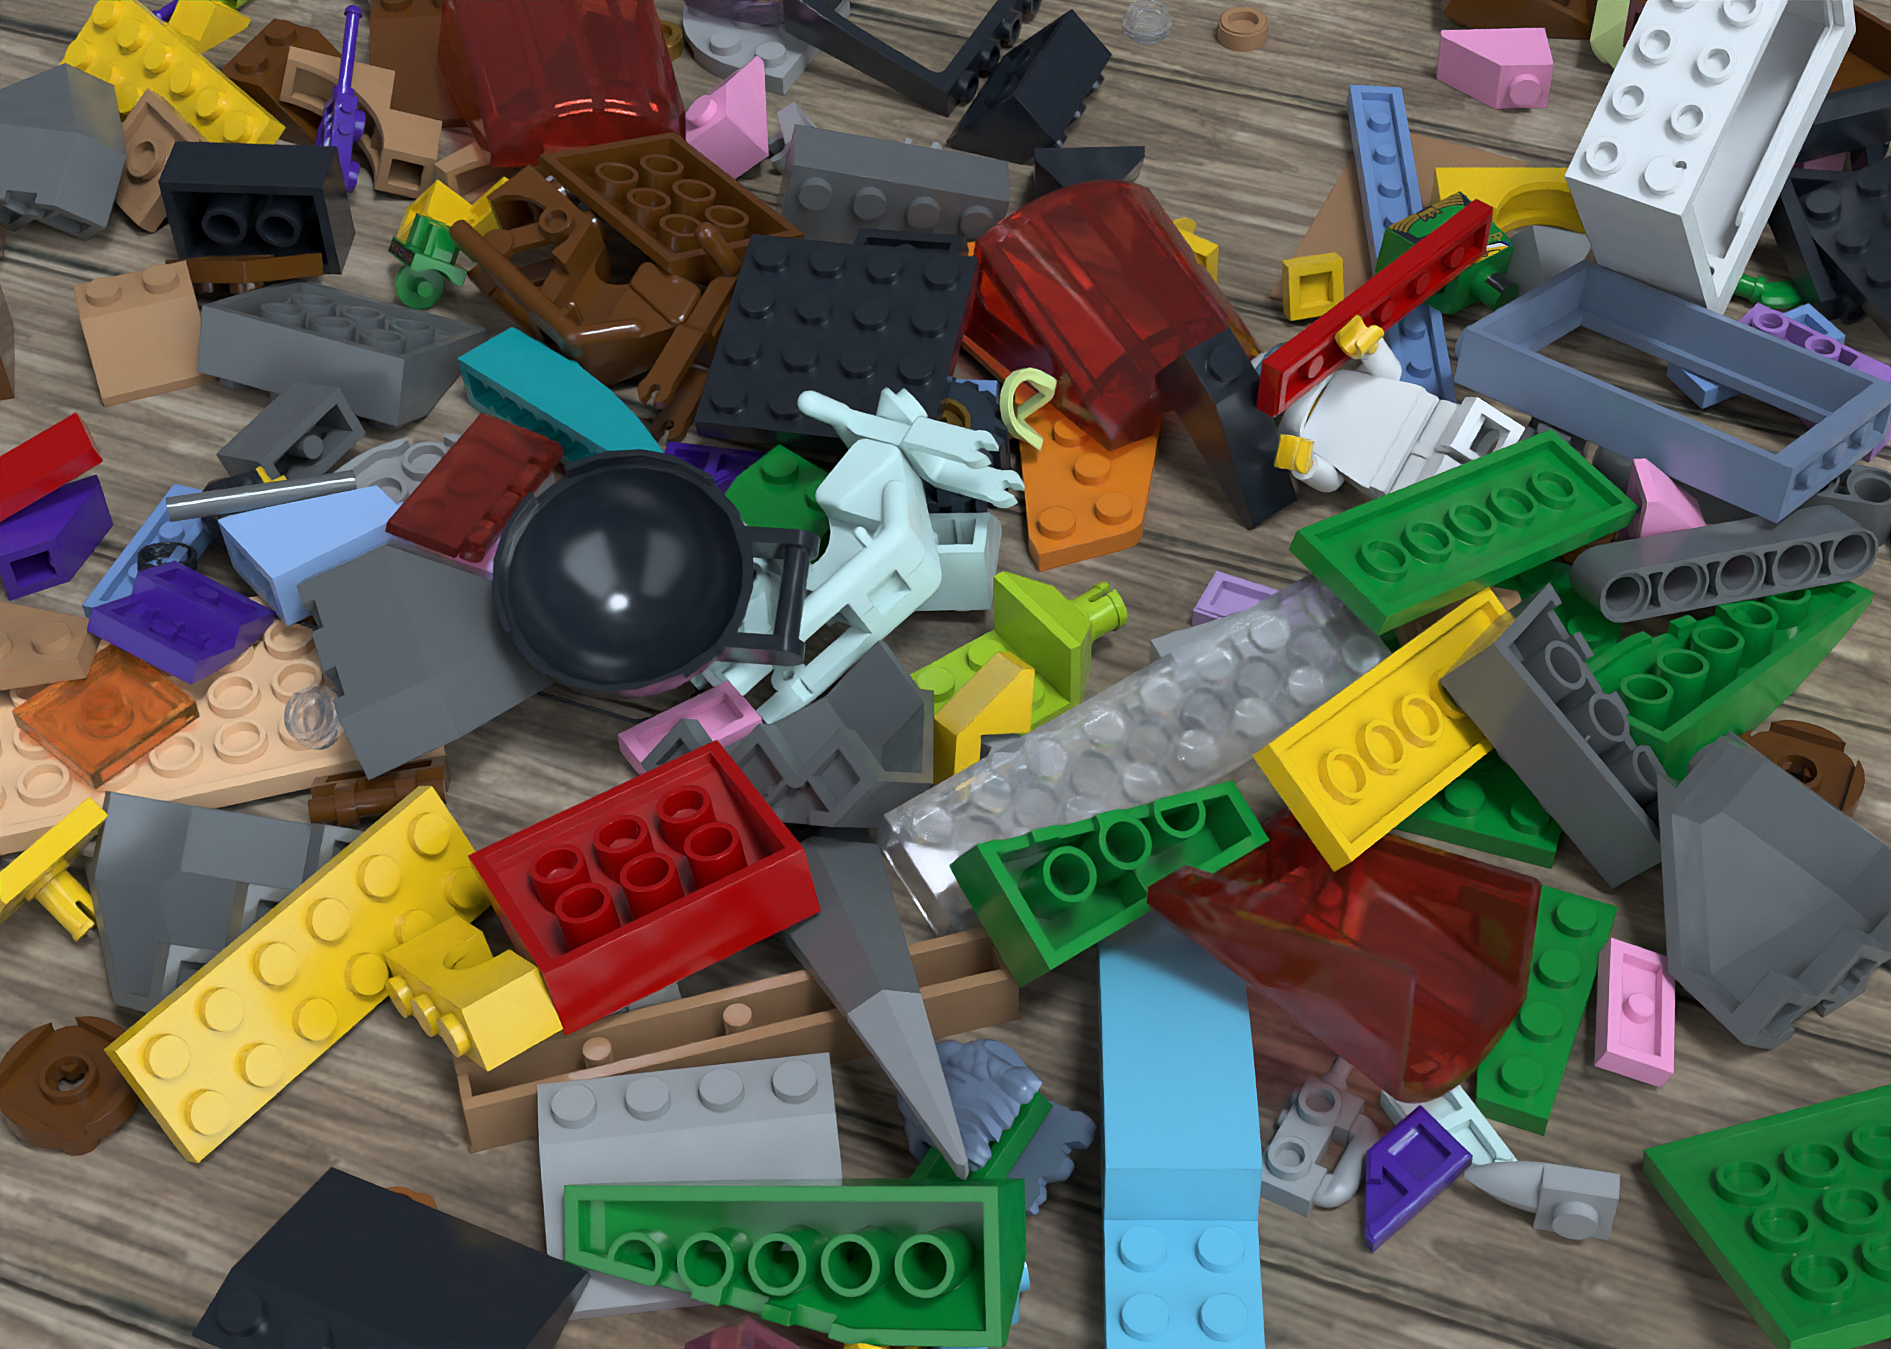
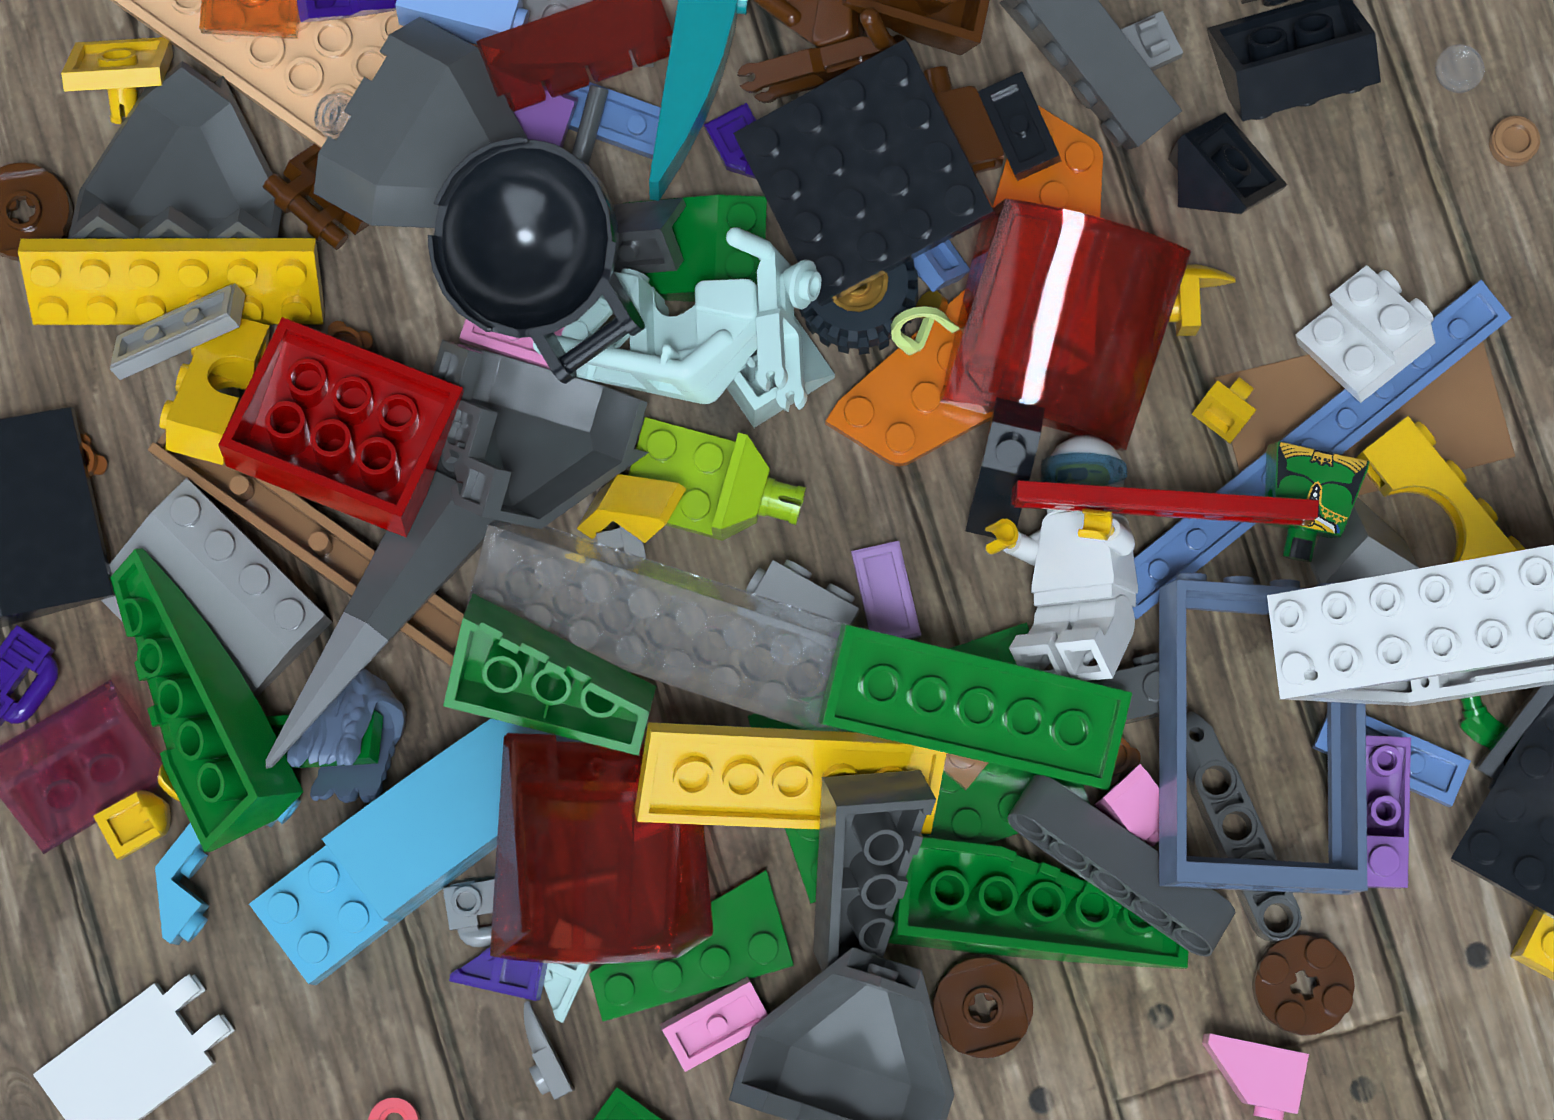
camera: 50 degrees right, 35 degrees up
none -> light grey tile [110,283,245,380]
none -> white plate [1295,265,1436,403]

